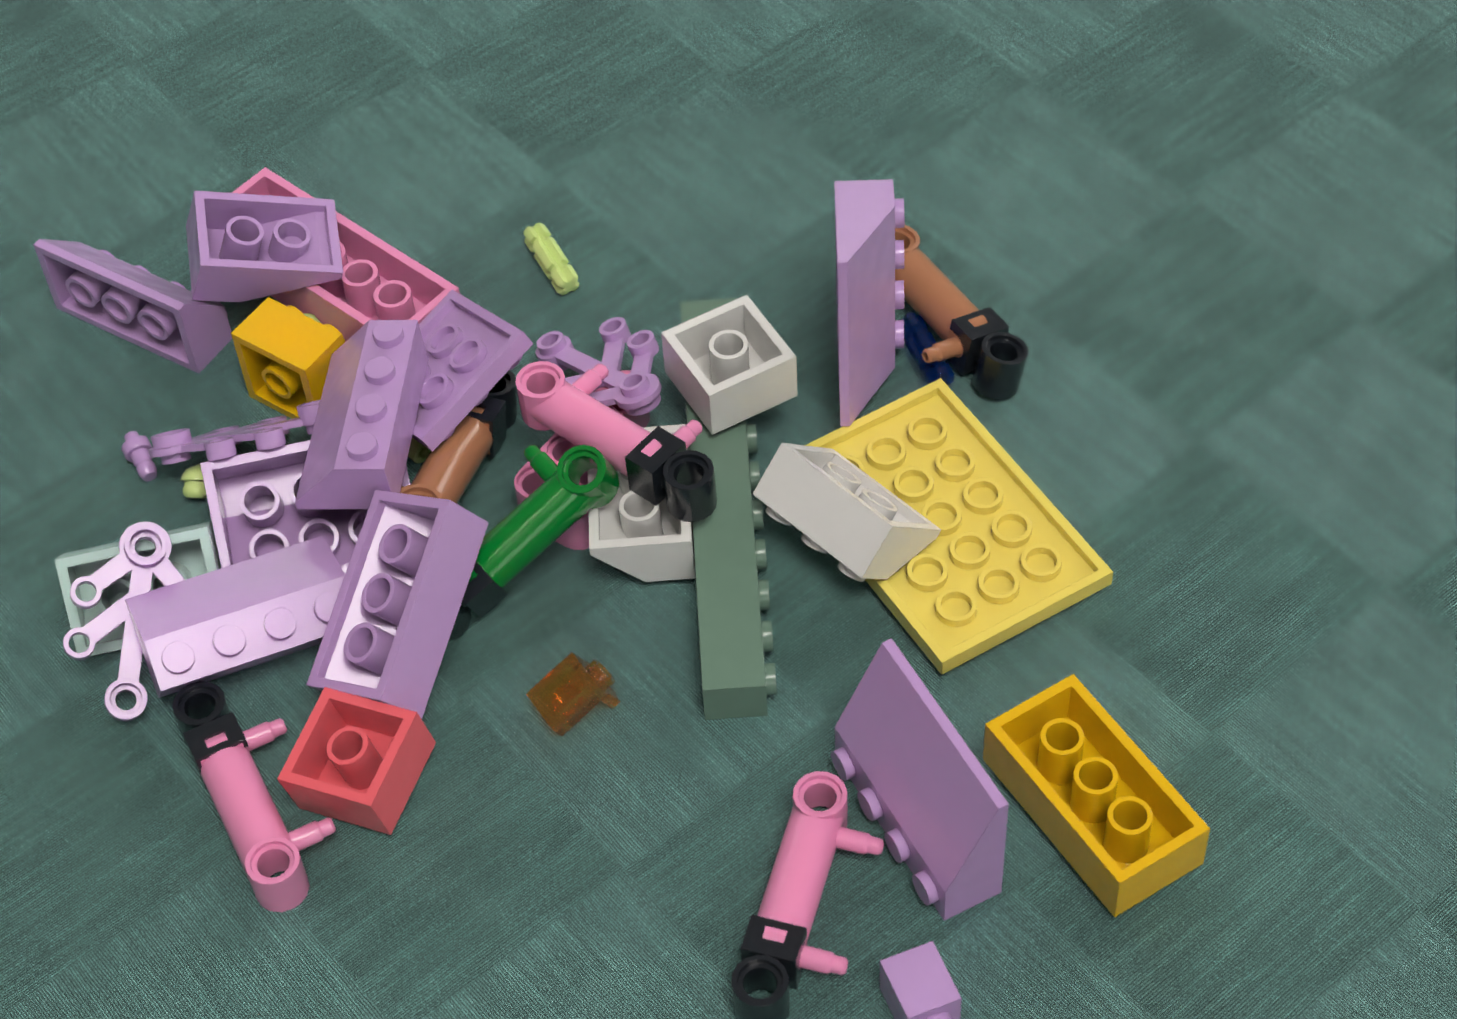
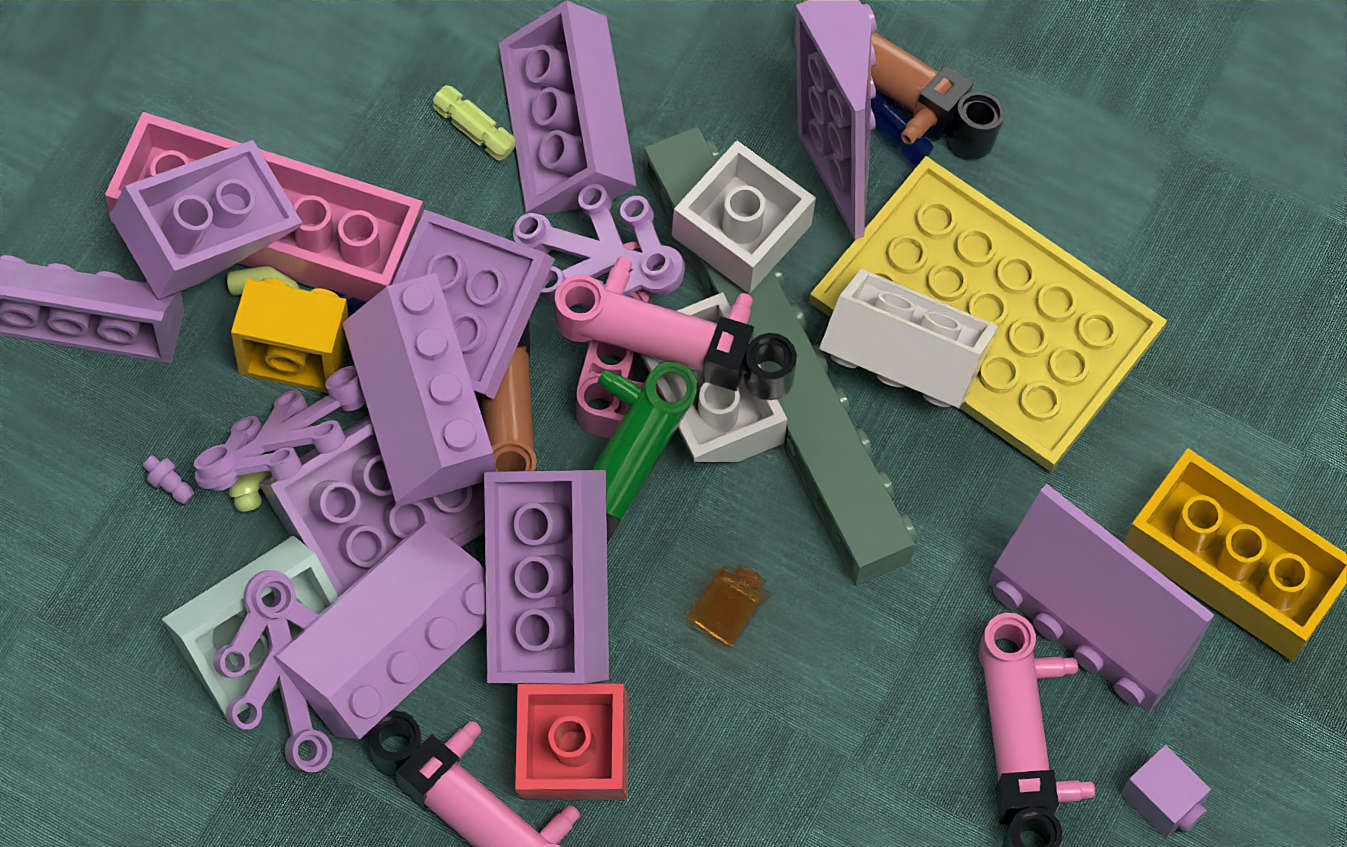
camera: 30 degrees left, 15 degrees up
none -> lavender slope [499,0,636,214]

